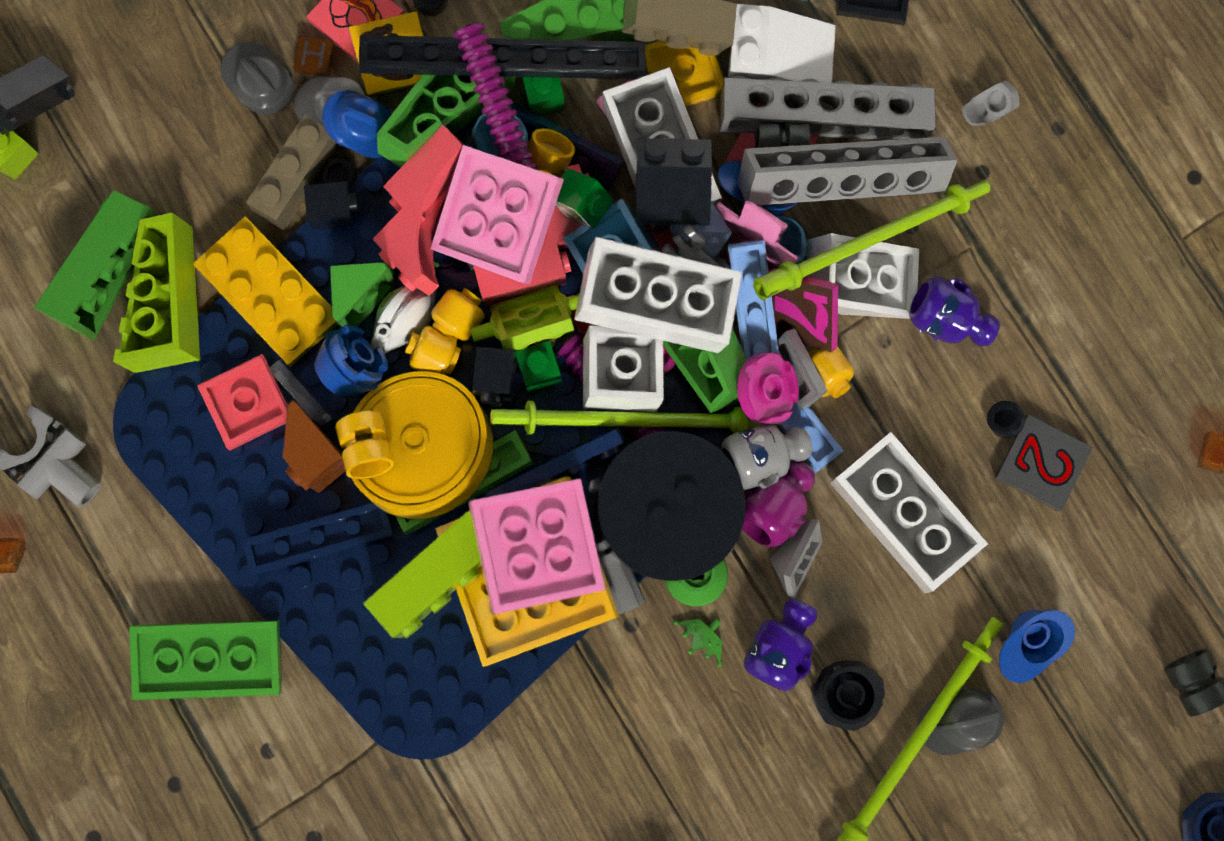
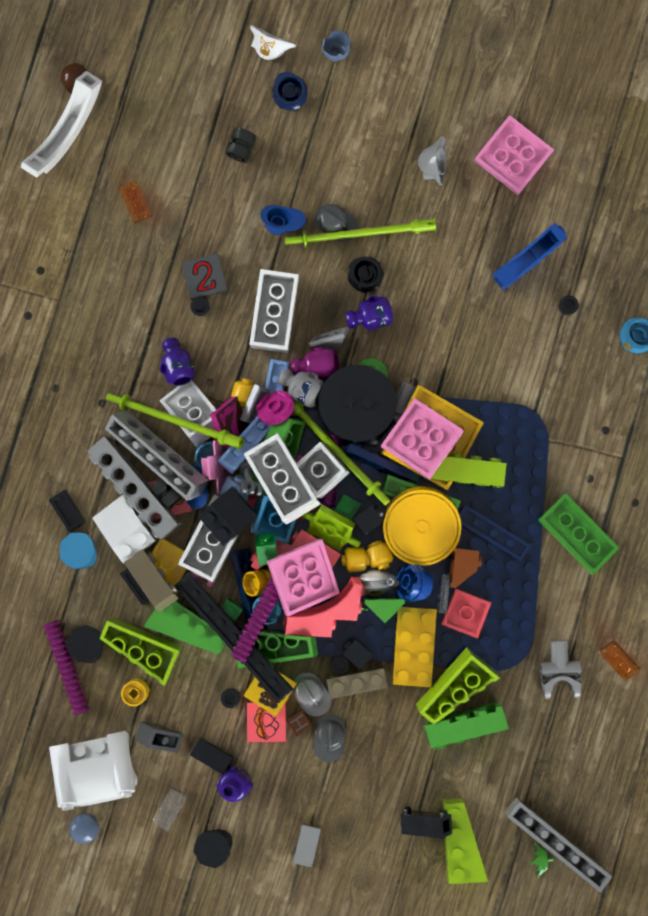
camera: 130 degrees left, 5 degrees up
blue piece [322,90,392,158] -> none
yellow wheel [335,411,394,479] -> none
bright green piece [673,619,722,667] -> none
light grey hair [962,80,1020,126] -> none

